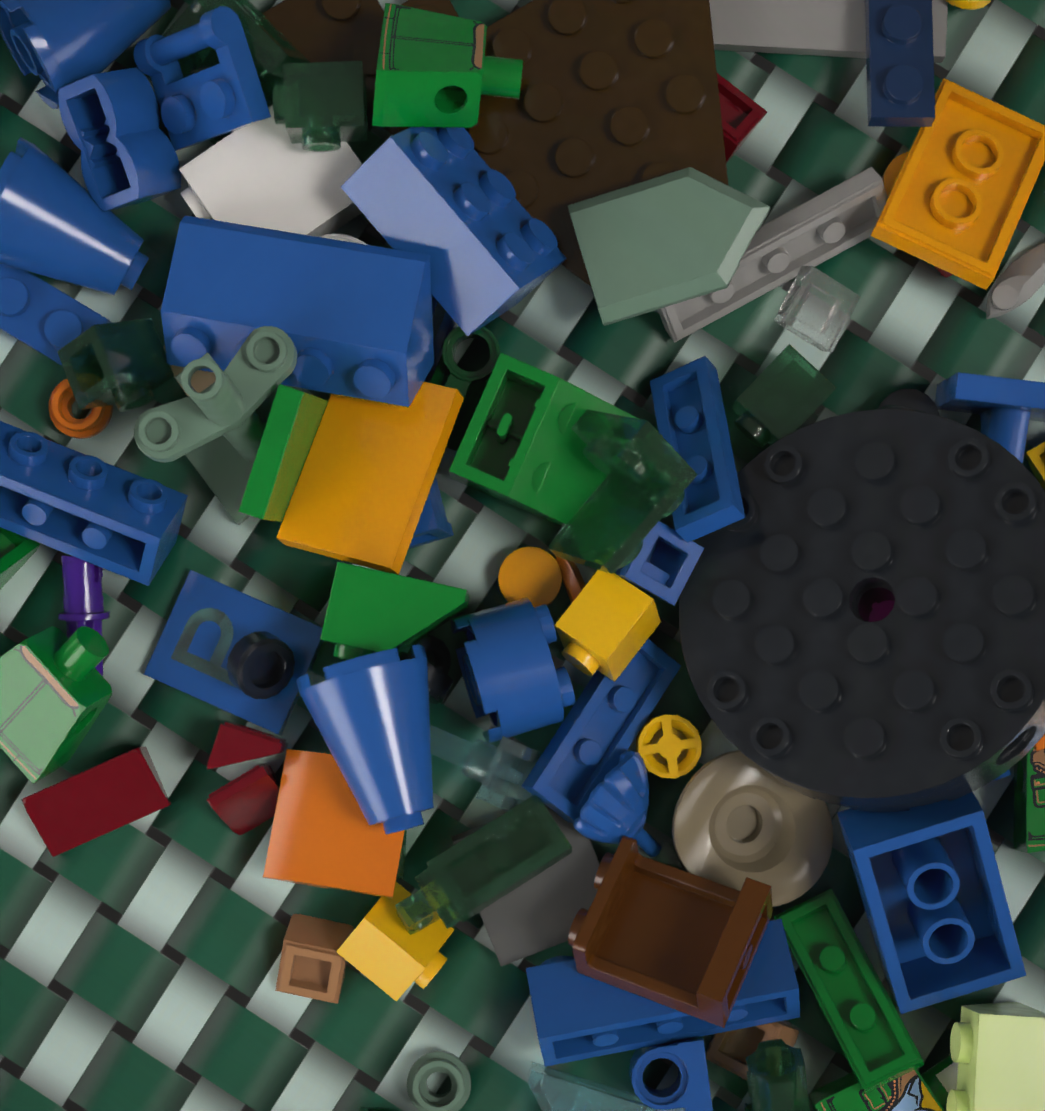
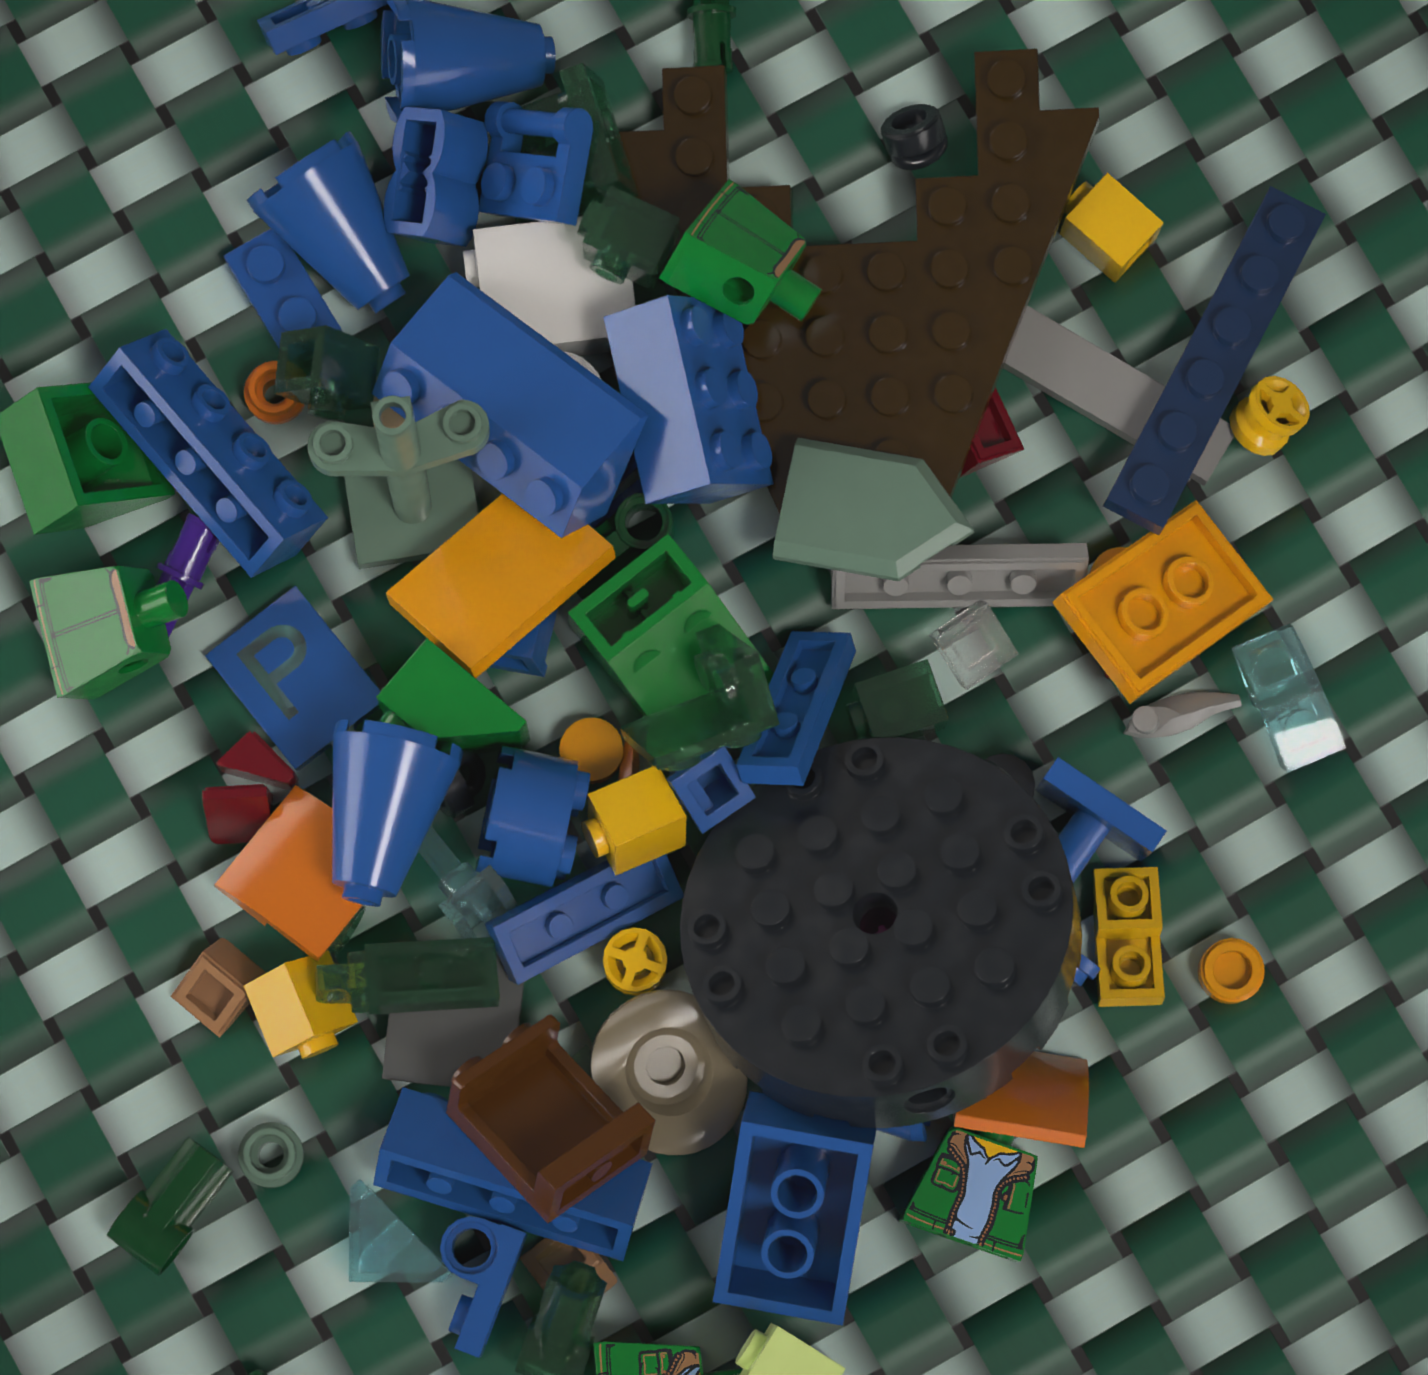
camera: 20 degrees right, 5 degrees down
dark red slope [21,747,171,857] -> none
black tile [227,631,295,699] -> none
green tile [238,384,328,522] -> none
blue piece [573,751,661,857] -> none
green tile [774,888,924,1094] -> none

